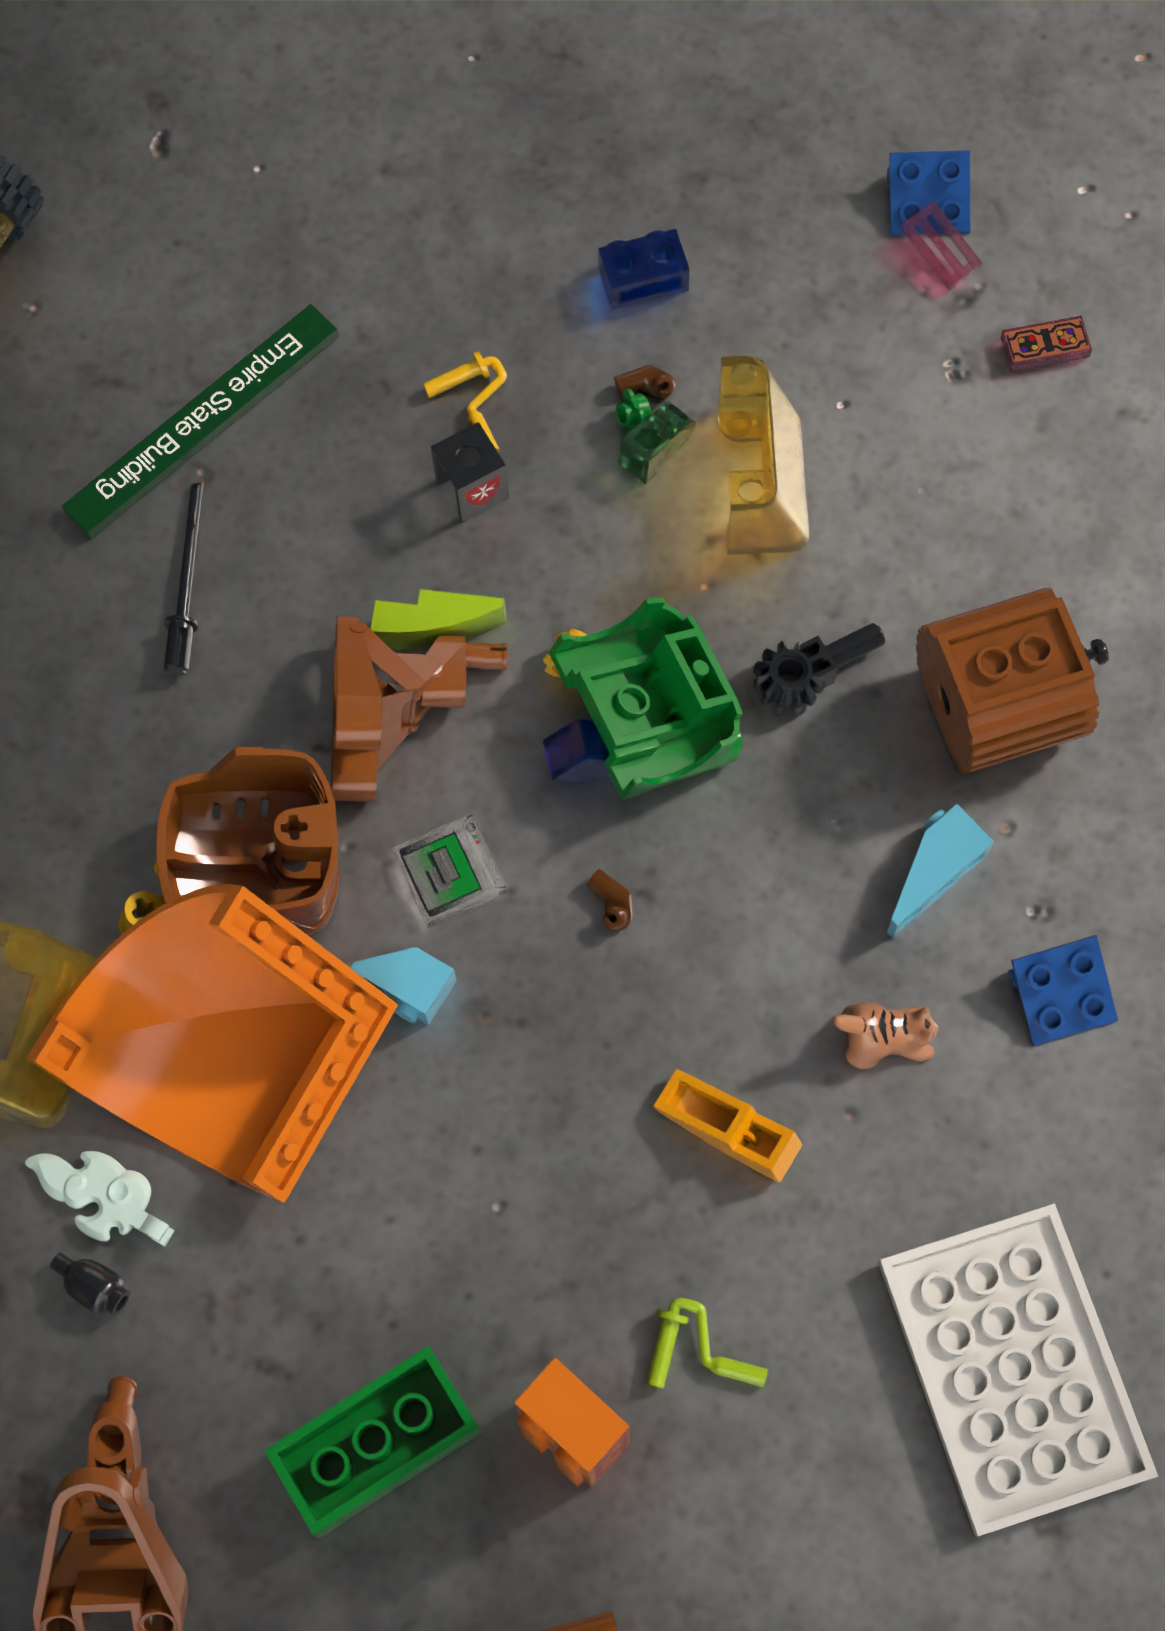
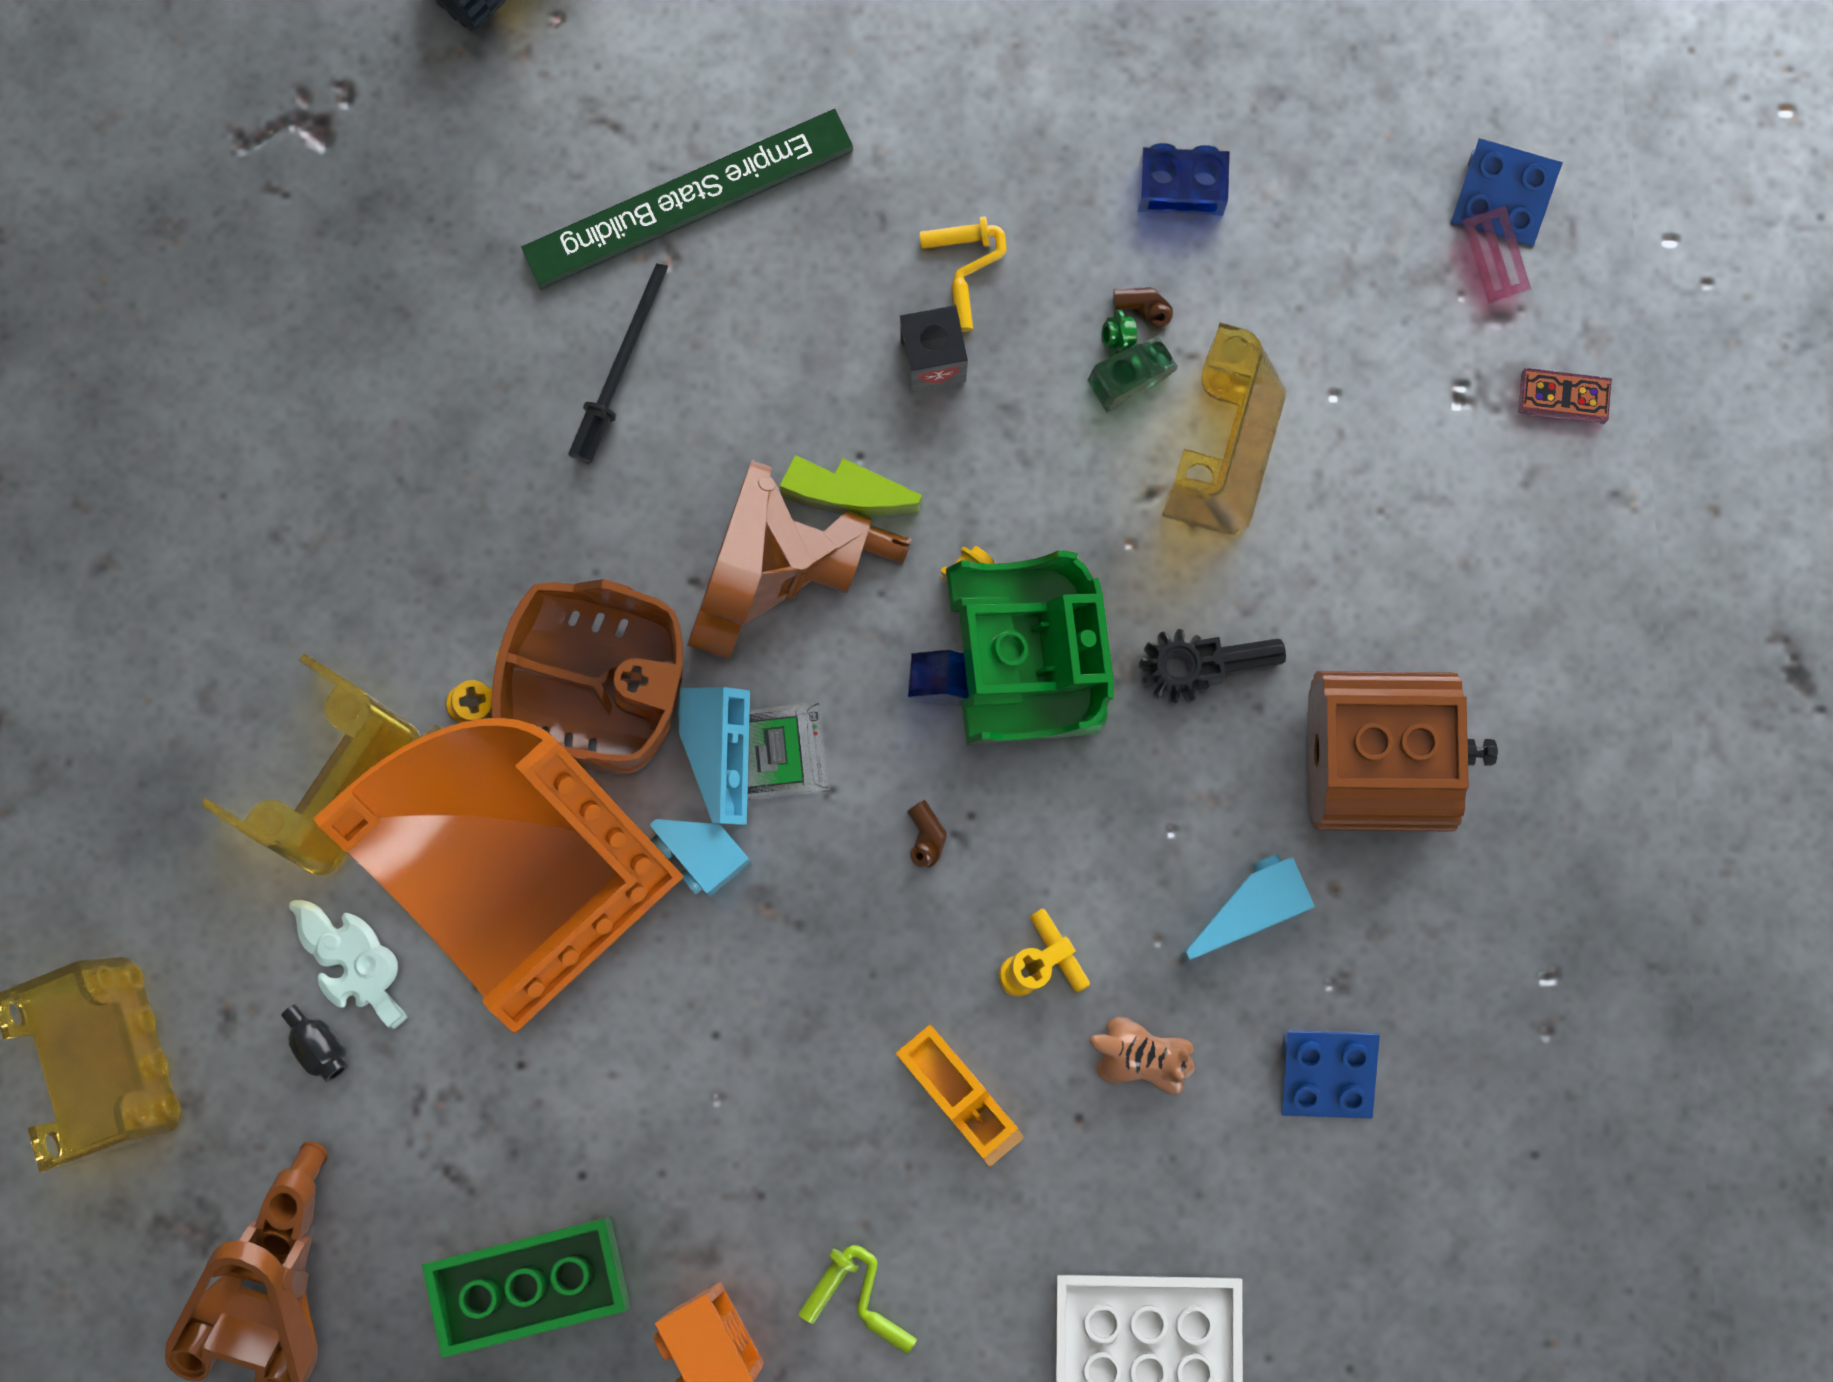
camera: 15 degrees right, 10 degrees up
none -> medium azure slope [678,687,750,825]
none -> yellow piece [998,908,1090,997]

